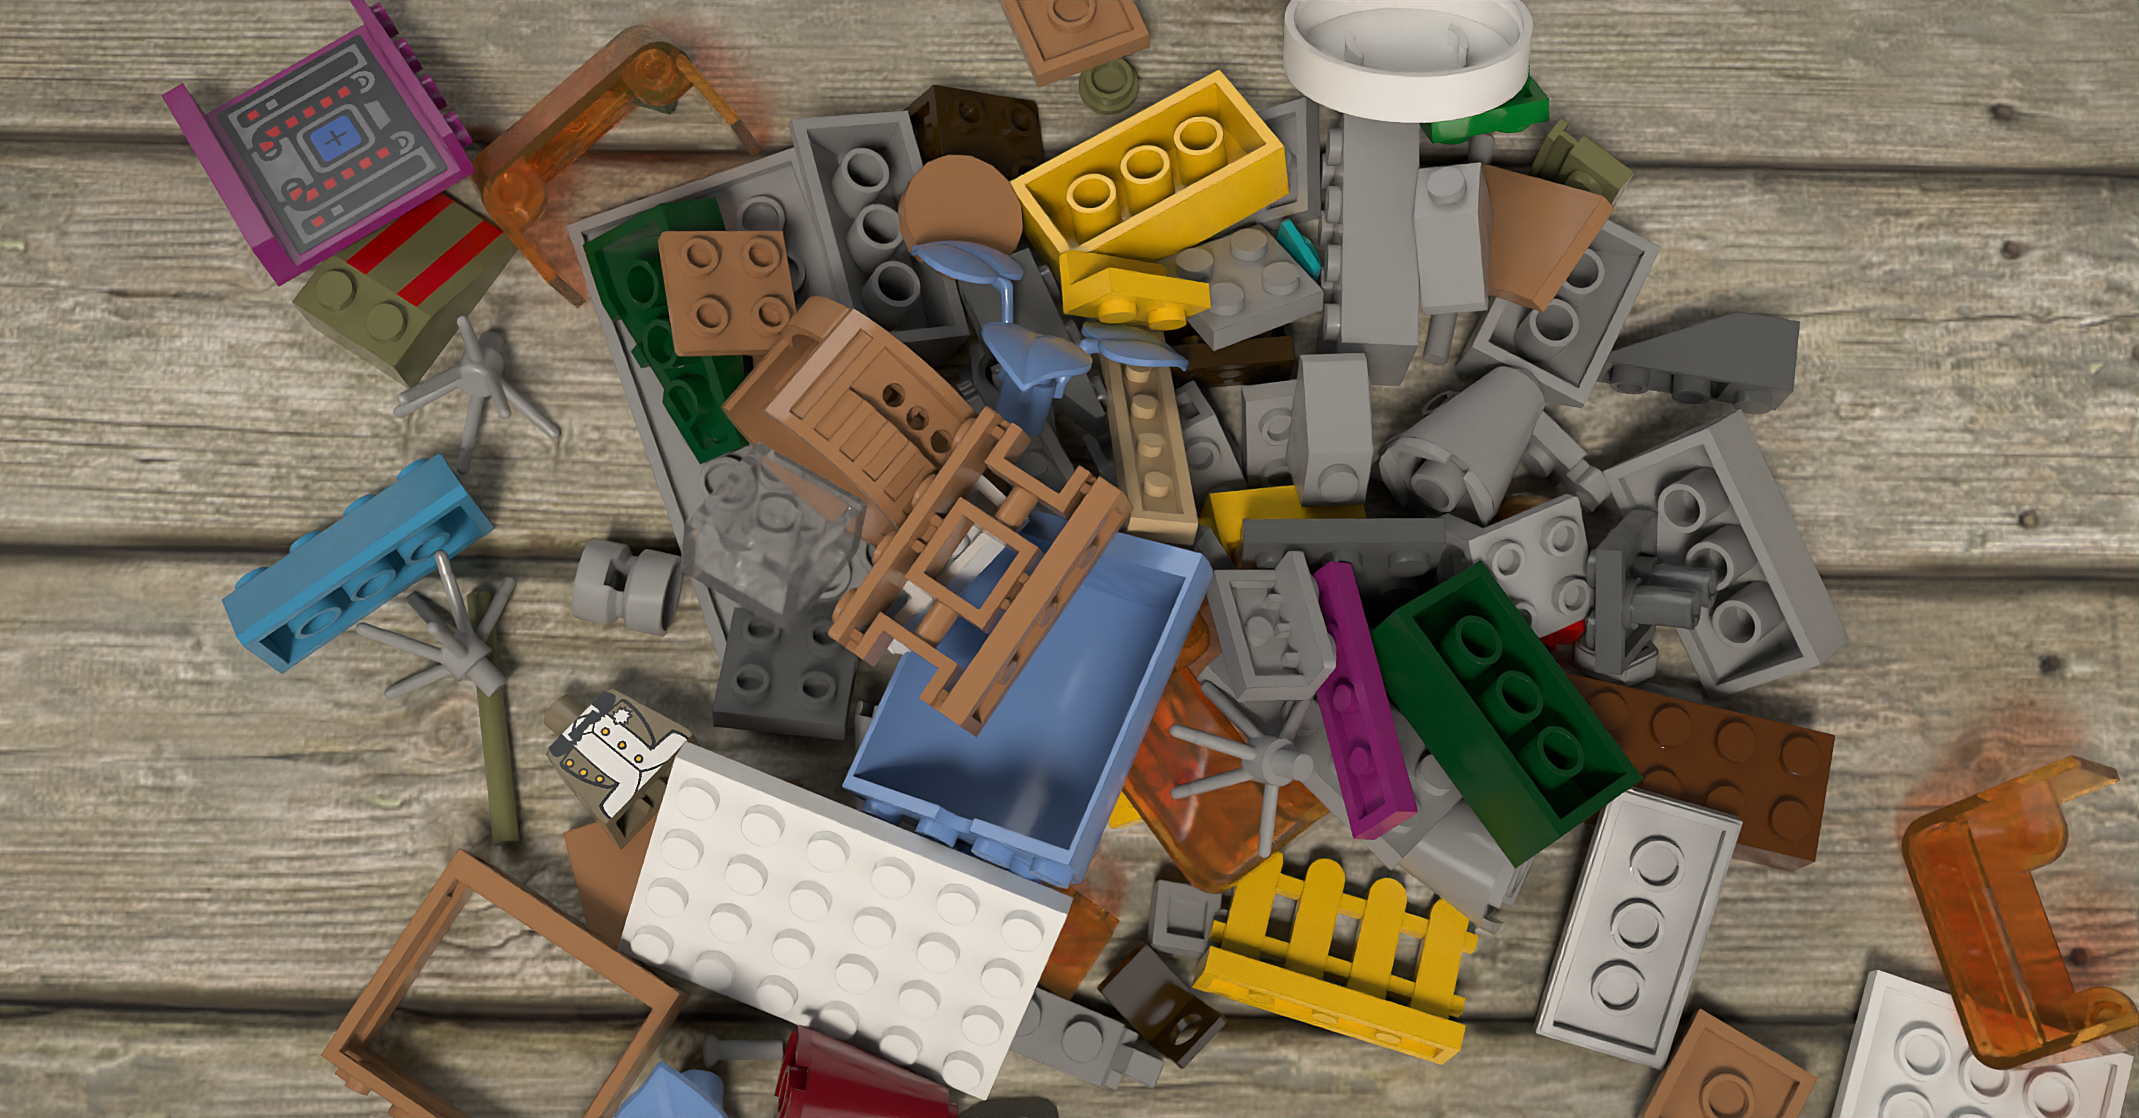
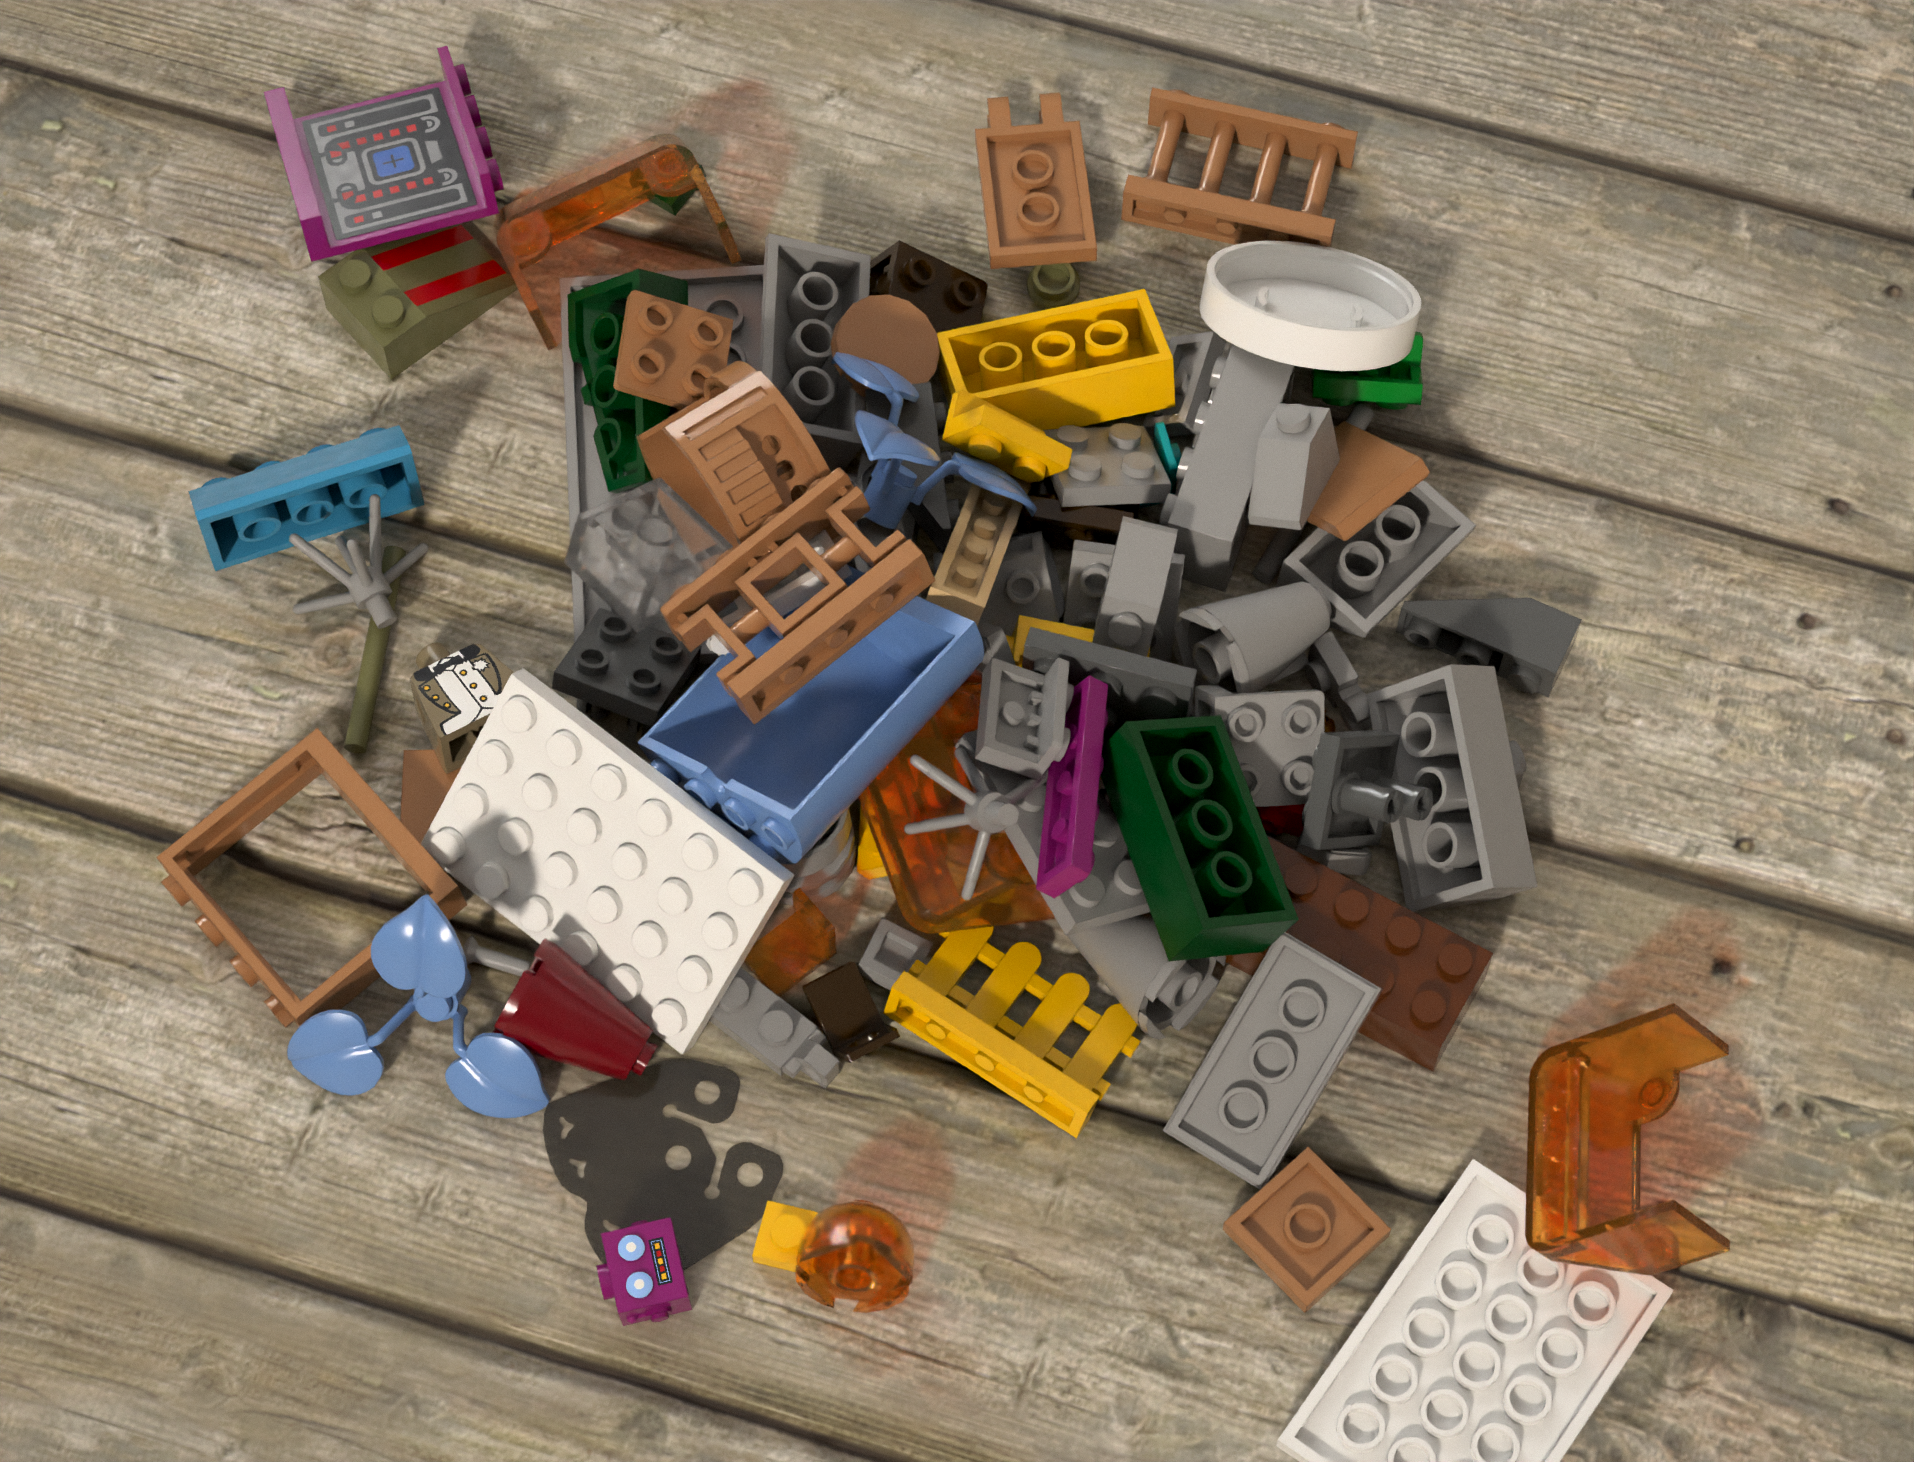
camera: 20 degrees right, 10 degrees down
light grey plant [393,315,560,475] -> none
light grey wheel [572,538,684,637] -> none
olive plate [1528,118,1634,208] -> none

